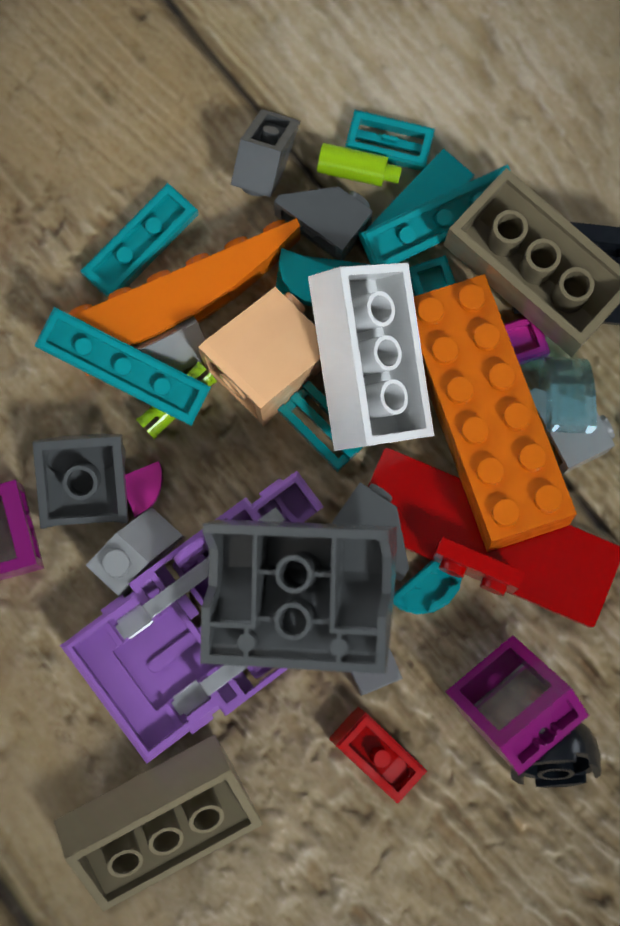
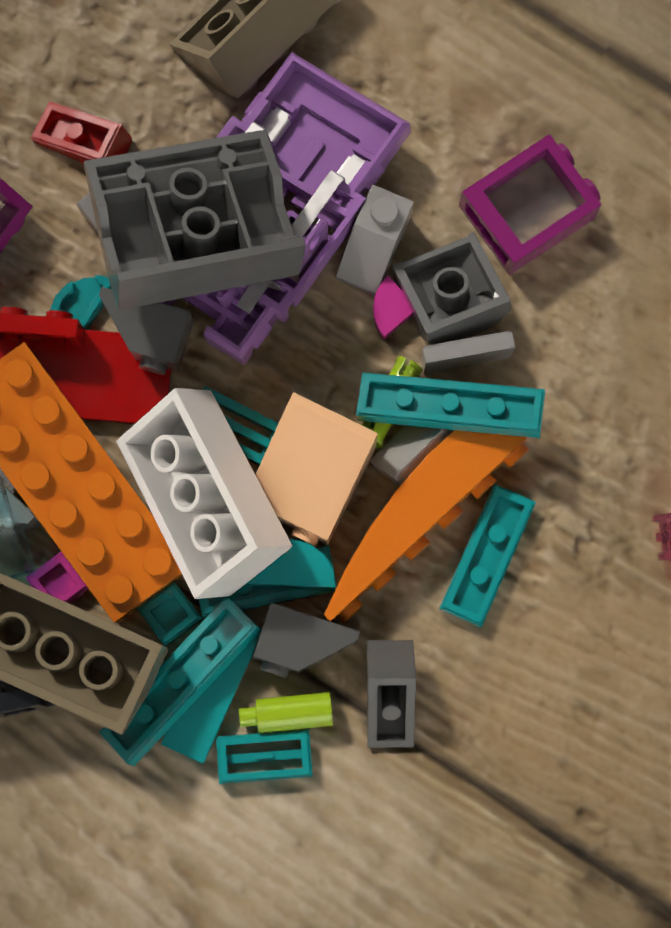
camera: 160 degrees right, 0 degrees up
none -> light grey tile [420,331,515,373]

